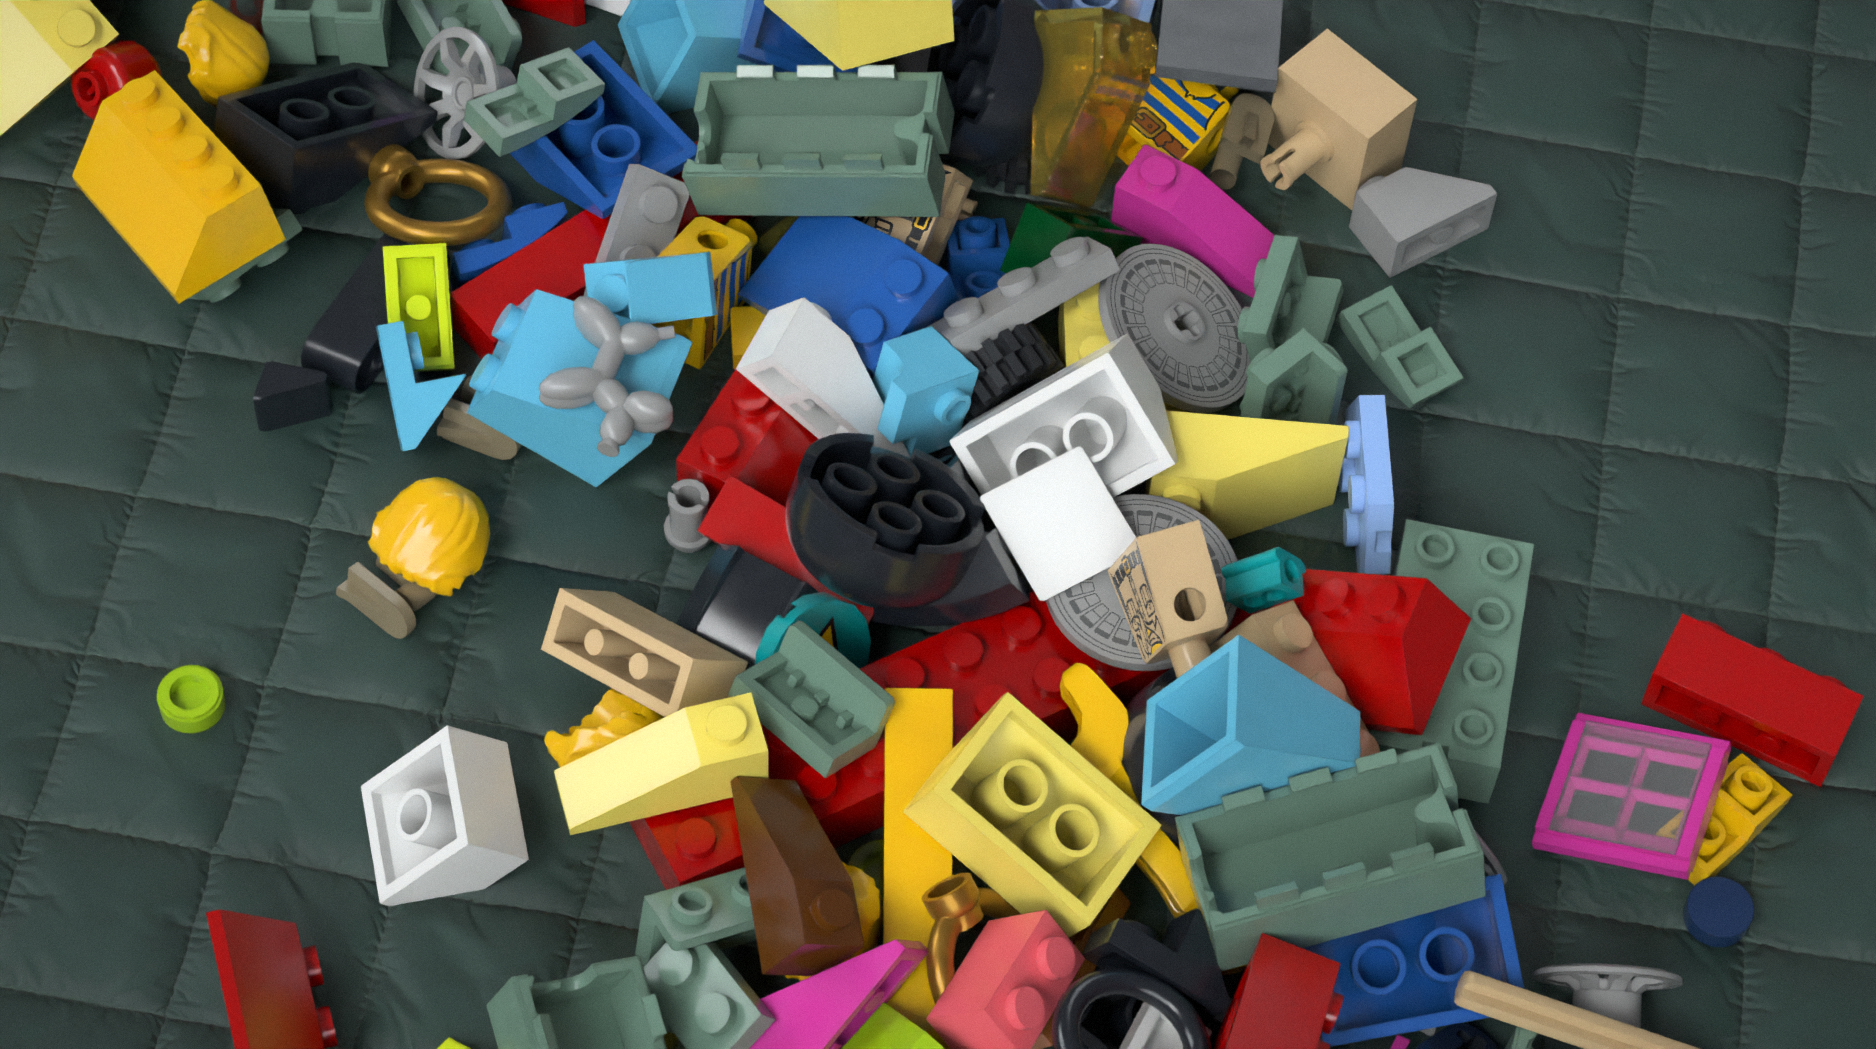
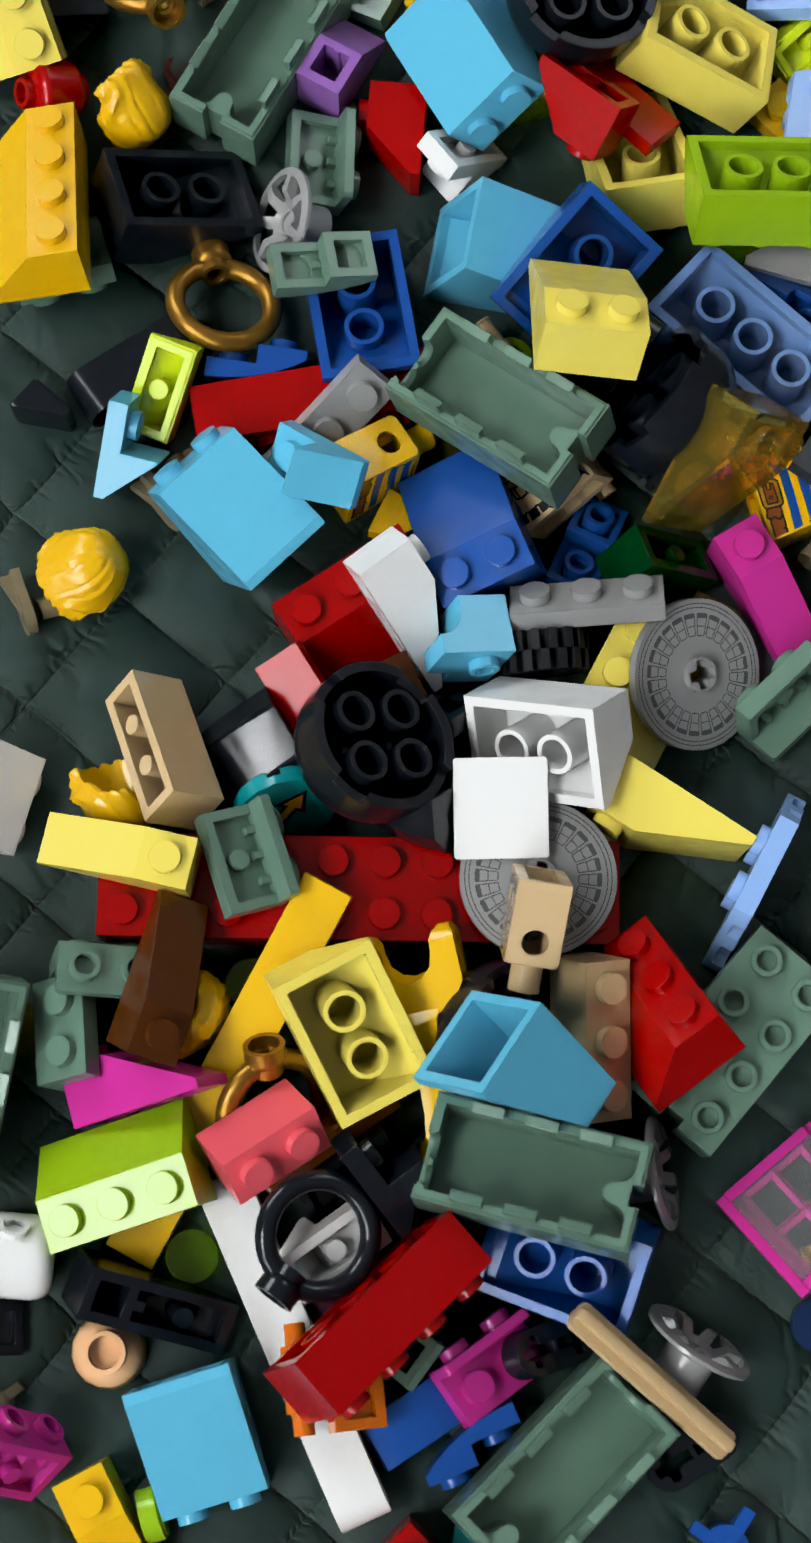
camera: 30 degrees right, 20 degrees up
light grey piece [539,296,675,457] -> none
light grey pin [664,479,711,553] -> none
teal piece [1221,547,1306,614] -> none
sand green bracket [1240,328,1348,425] -> none

